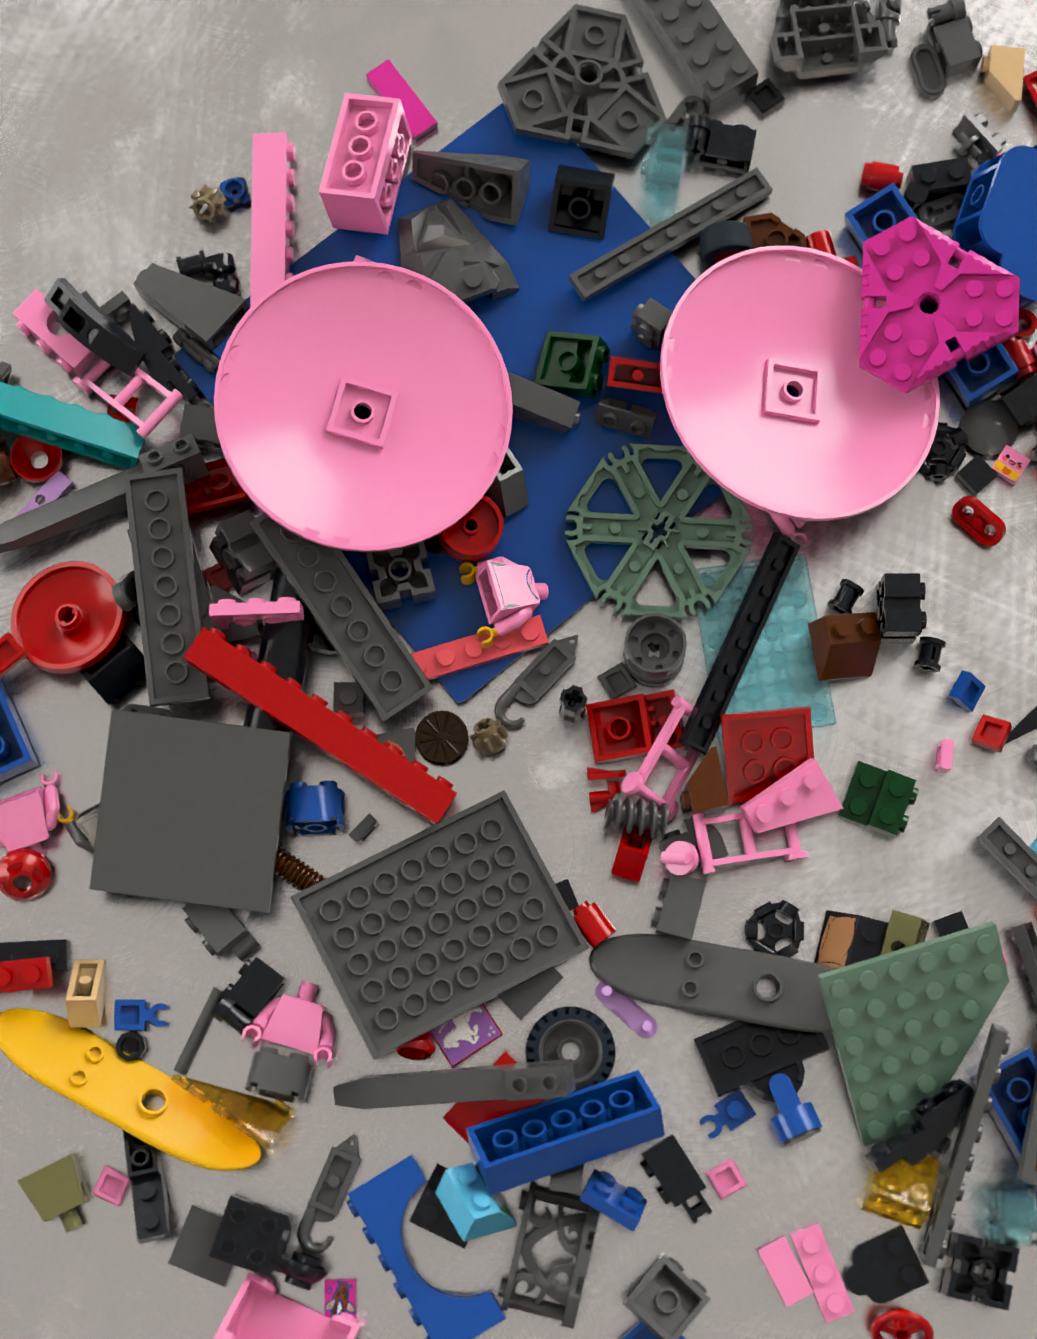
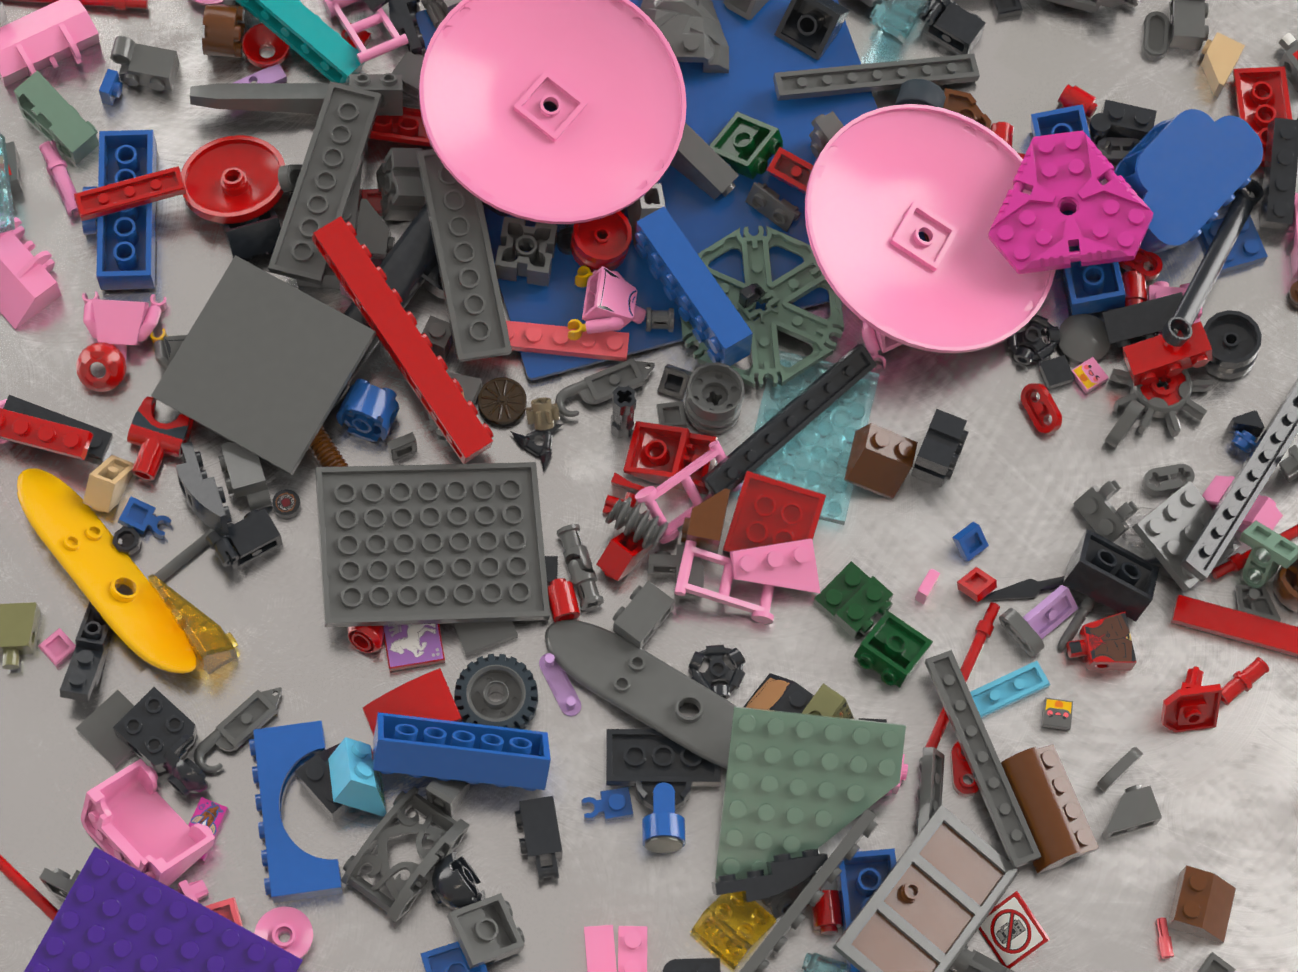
camera: 15 degrees right, 10 degrees down
bright pink wing [209,597,304,630] -> none
bright pink torso [241,981,336,1068] -> none
dark grey brick [245,1046,313,1103] -> none
dark grey piece [333,1059,576,1109] -> none
blue plate [579,1169,647,1232] -> none
bright pink piece [661,841,701,875] -> none
bright pink tile [705,1158,747,1200] -> none
black bush [827,579,864,614] -> none
black bush [914,636,946,672] -> none
dark grey hips [952,111,1007,163] -> none
none -> red connector [127,396,194,481]
none -> slope [175,441,232,536]
none -> black tile [272,489,301,519]
none -> black cylinder [431,851,486,910]
none -> black piece [510,424,564,471]
none -> dark grey piece [556,524,604,610]
none -> blue brick [634,206,753,366]
none -> dark grey bush [646,307,674,332]
none -> black slope [657,364,693,400]
none -> black tile [739,283,765,309]
none -> red brick [811,890,843,935]
none -> dark green plate [854,610,933,688]
none -> red bar [925,602,1000,749]

